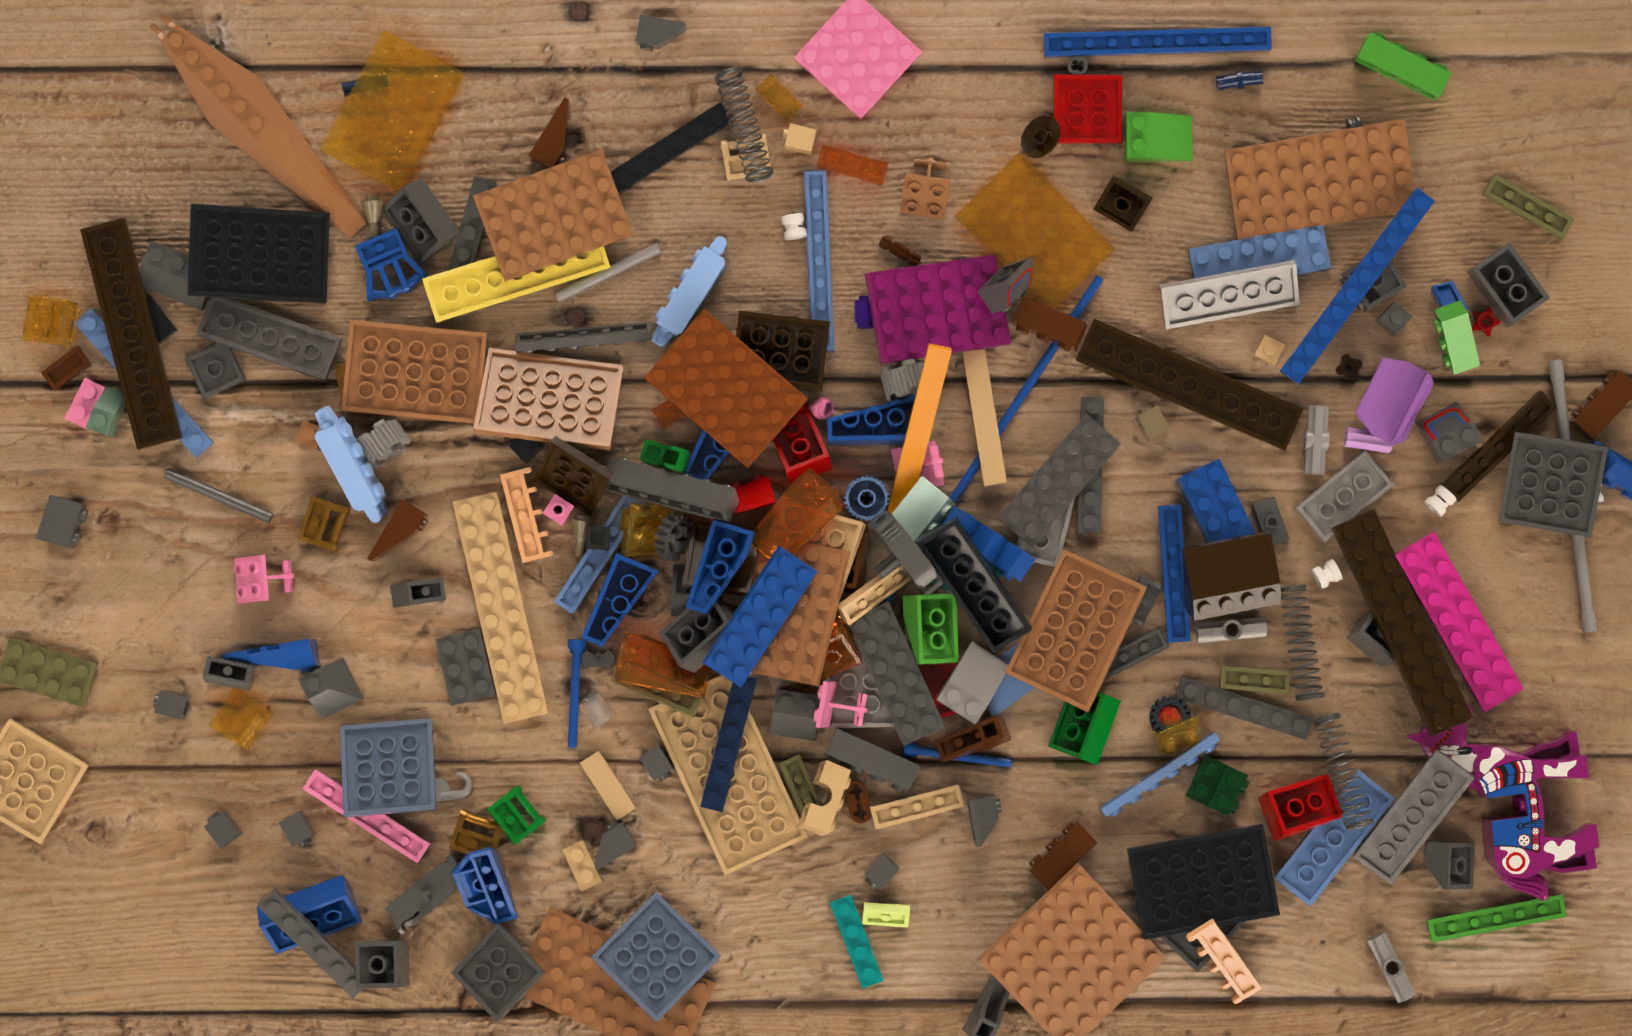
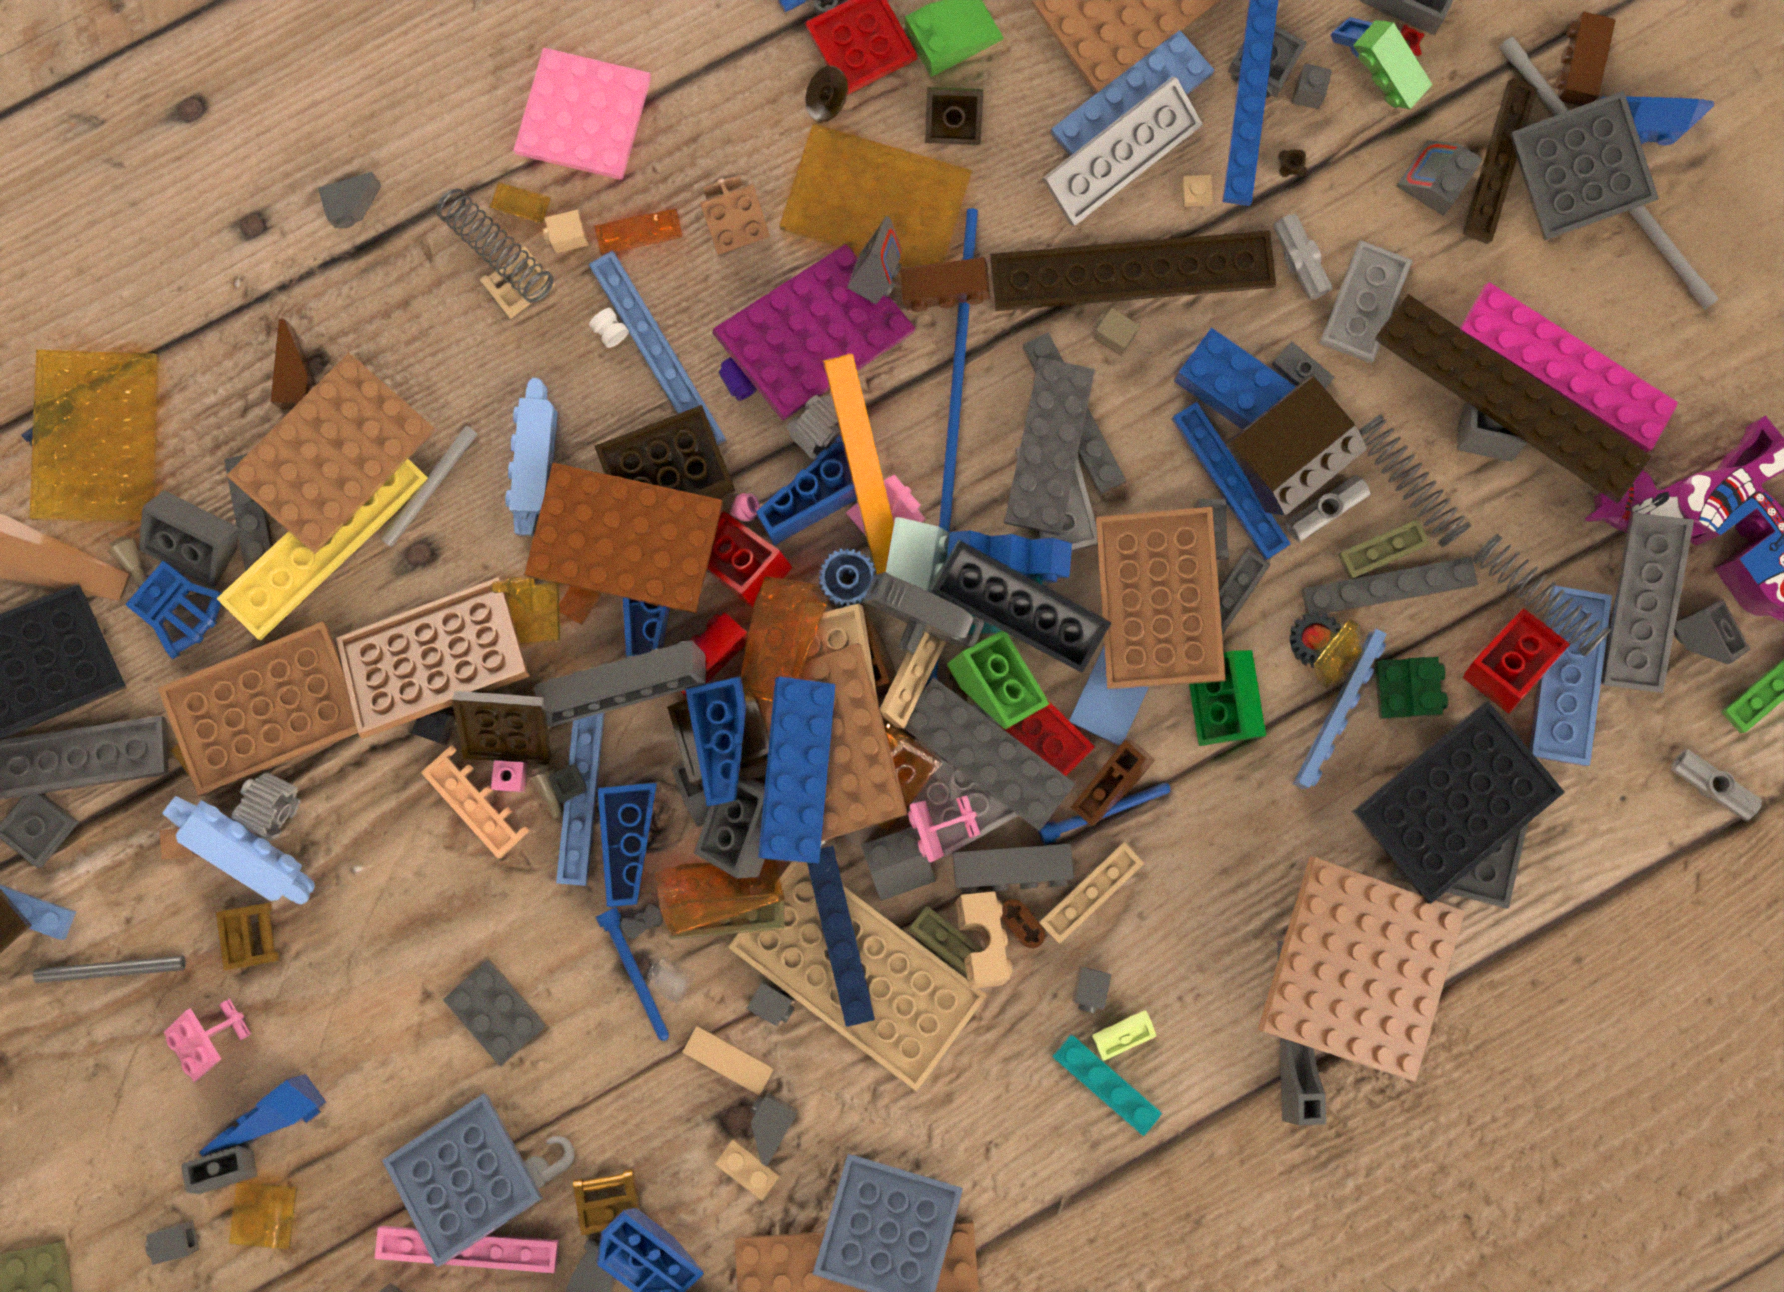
camera: 30 degrees left, 5 degrees down
dark grey slope [298,658,364,719] -> none
reddish brown slope [367,500,429,561] -> none
dark grey slope [390,578,446,608] -> none
tan plate [453,491,549,724] -> none
green plate [486,785,547,846] -> none
dark grey plate [515,322,652,353] -> none
black plate [610,102,733,194] -> none
clear yellow plate [619,503,671,557] -> none
green animal [640,439,690,473] -> none
dark grey gear [654,511,692,562] -> none
reddish brown axle [879,236,921,266] -> none
light grey slope [935,641,1008,725] -> none
tan tile [962,349,1007,487] -> none
dark grey slope [967,794,1002,847] -> none
reddish brown brick [1028,822,1097,891] -> none
light nougat hinge [1186,918,1262,1004] -> none
white wheel [1311,559,1343,589] -> none
lavender axle [1344,427,1392,453] -> none
medium lavender helmet [1355,357,1434,445] -> none
white wheel [1424,485,1456,517] -> none
none -> clear yellow plate [492,577,560,644]

